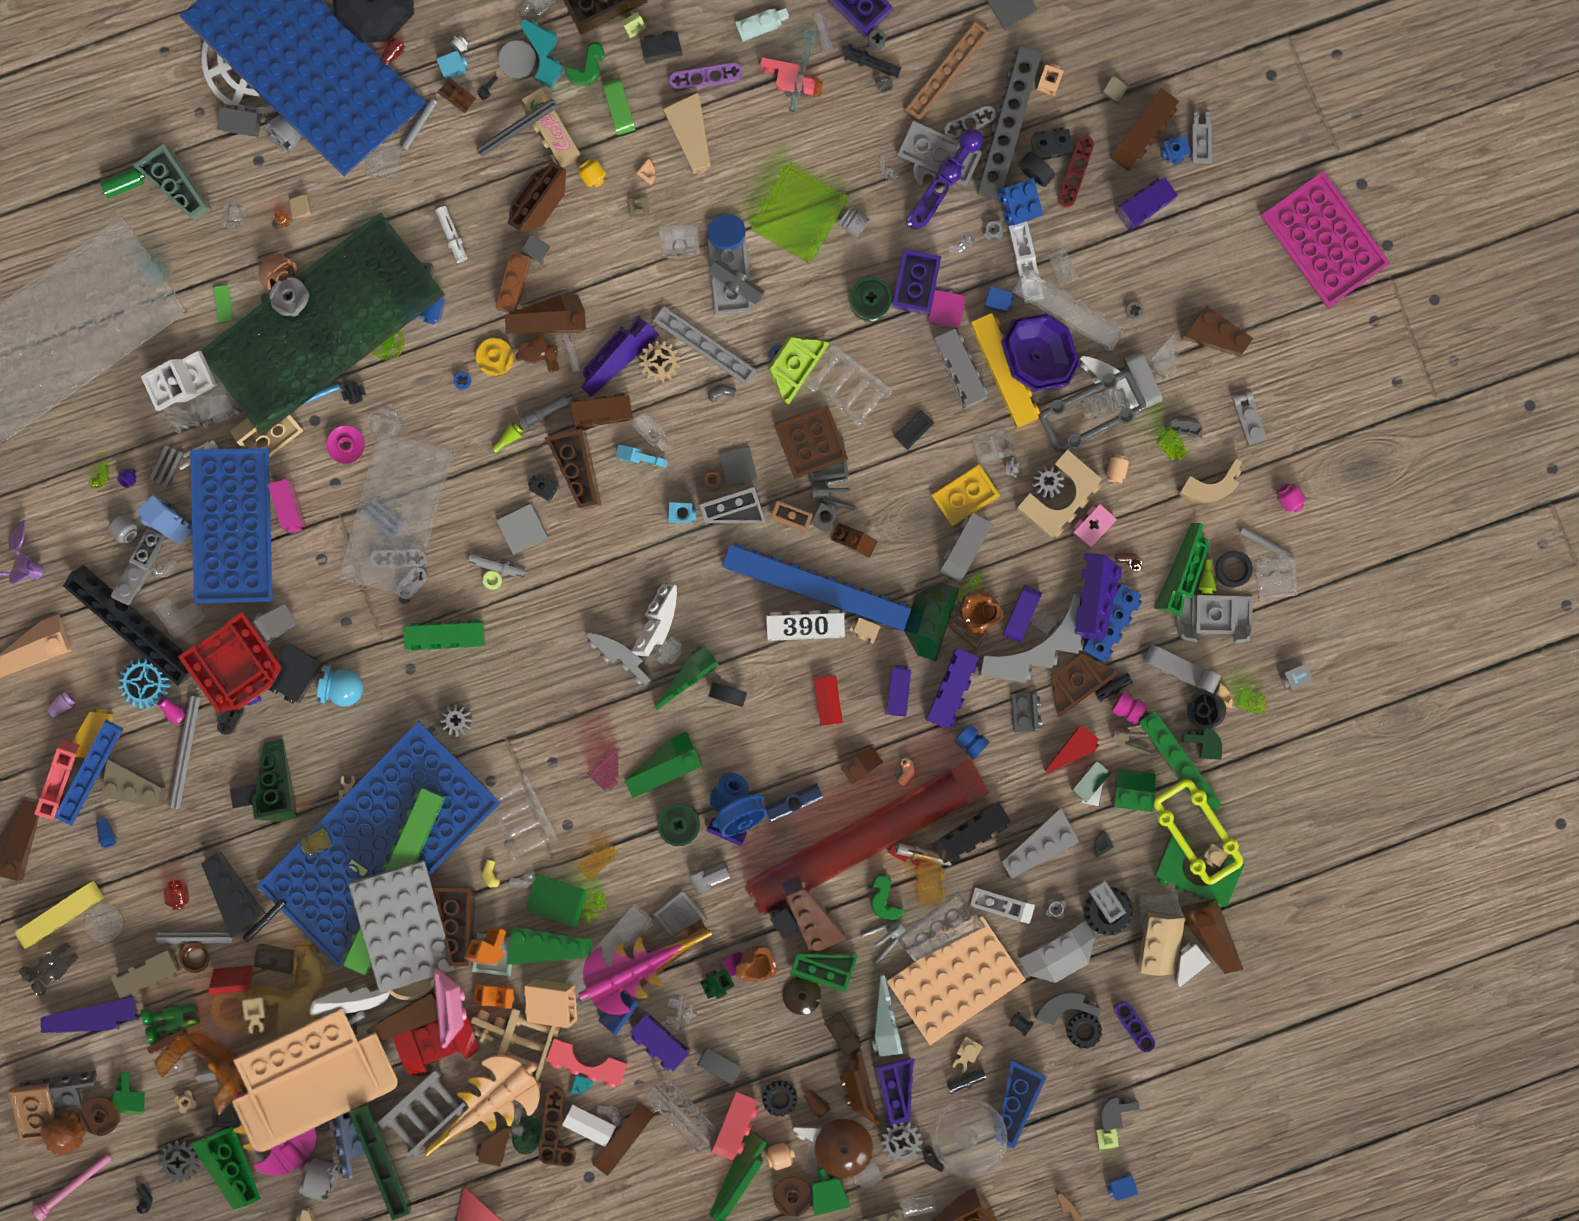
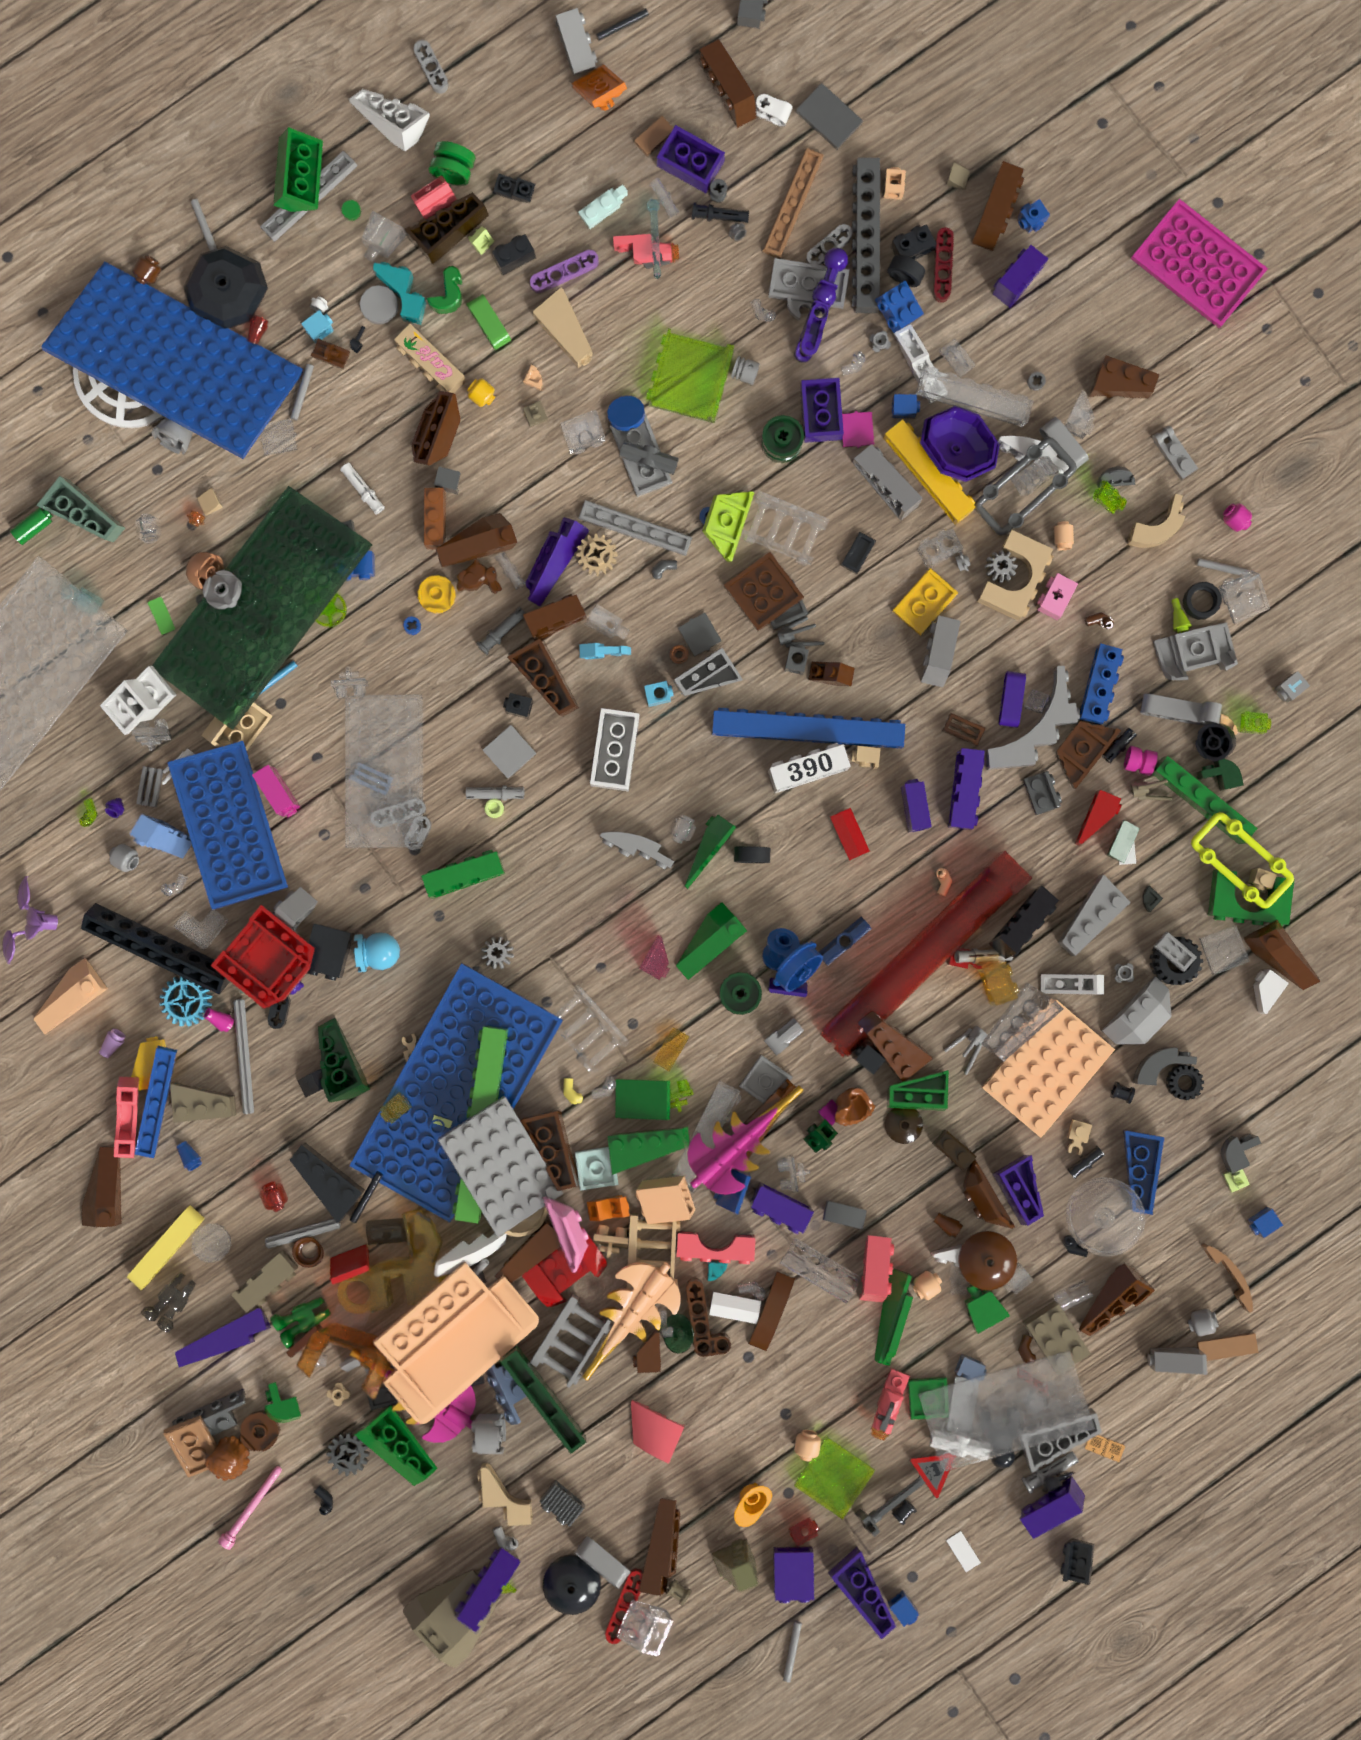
camera: 15 degrees left, 0 degrees up
light grey slope [111,529,165,605] -> none
clear brick [194,387,239,428] -> none
dark grey brick [217,104,262,137] -> none
tan plate [242,997,266,1033] -> none
dark pink dish [326,426,365,464] -> none
black gear [341,382,366,405] -> none
orange brick [465,928,506,965] -> none
dark grey axle [477,99,558,156] -> none
lime cone [492,422,523,453] -> none
white slope [632,584,677,656] -> none
black tyre [762,1080,797,1117] -> none
medium nougat brick [771,501,813,533] -> none
reddish brown plate [773,1176,812,1216] -> none
reddish brown slope [841,747,883,785] -> none
green animal [870,873,905,920] -> none
light aqua wedge [872,974,903,1056] -> none
light grey gear [881,1122,923,1164] -> none
dark green wedge [904,583,960,661] -> none
blue wheel [954,723,990,759] -> none
clear neon green tile [957,571,982,604] -> none
dark orange hair [960,589,1004,633] -> none
dark purple wedge [1075,553,1122,640] -> none
green slope [1112,769,1155,812] -> none
dark purple beam [1114,1001,1155,1052] -> none
tan slope [1138,912,1185,976] -> none
green wedge [1154,523,1210,616] -> none
light grey hinge [1192,110,1212,163] -> none
none -> white brick [590,708,640,792]

